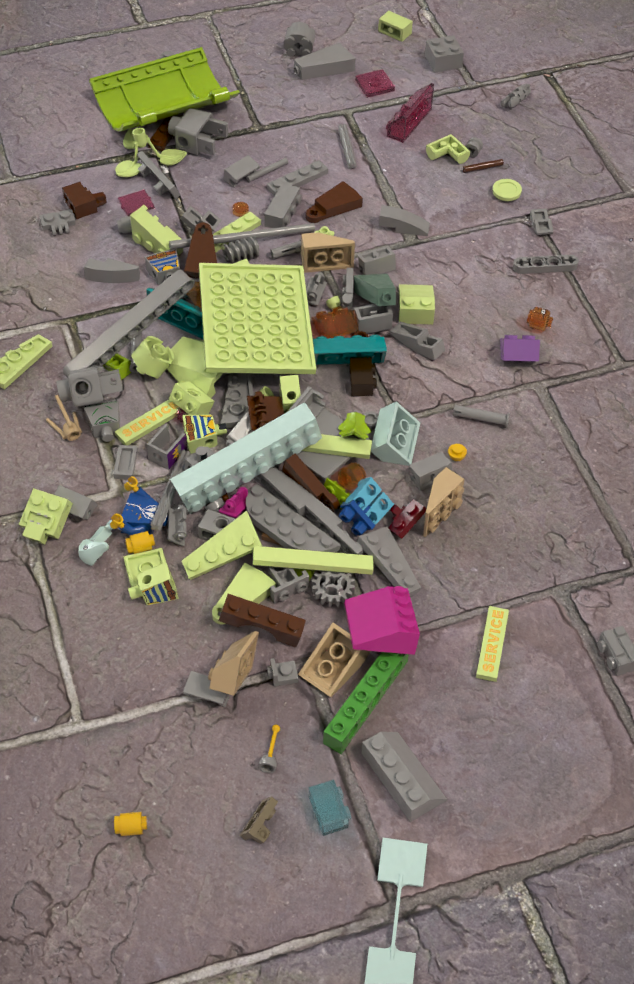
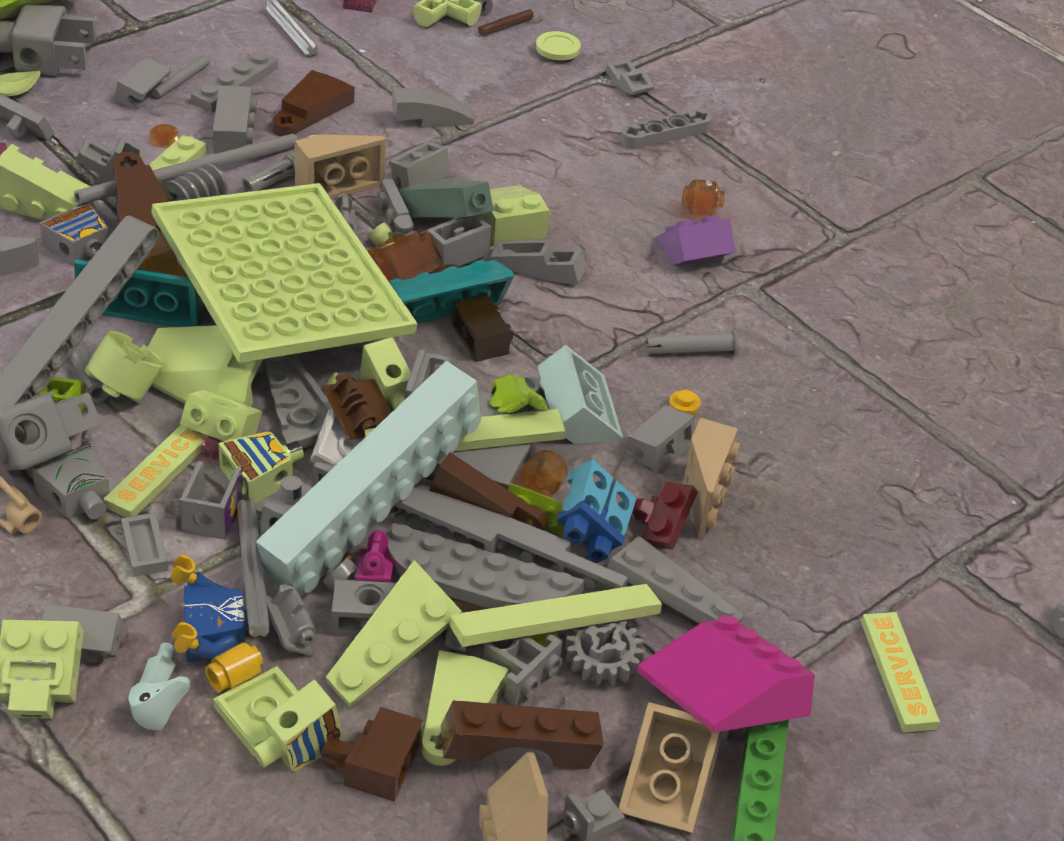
camera: 25 degrees left, 10 degrees down
none -> reddish brown hinge [321,707,423,802]

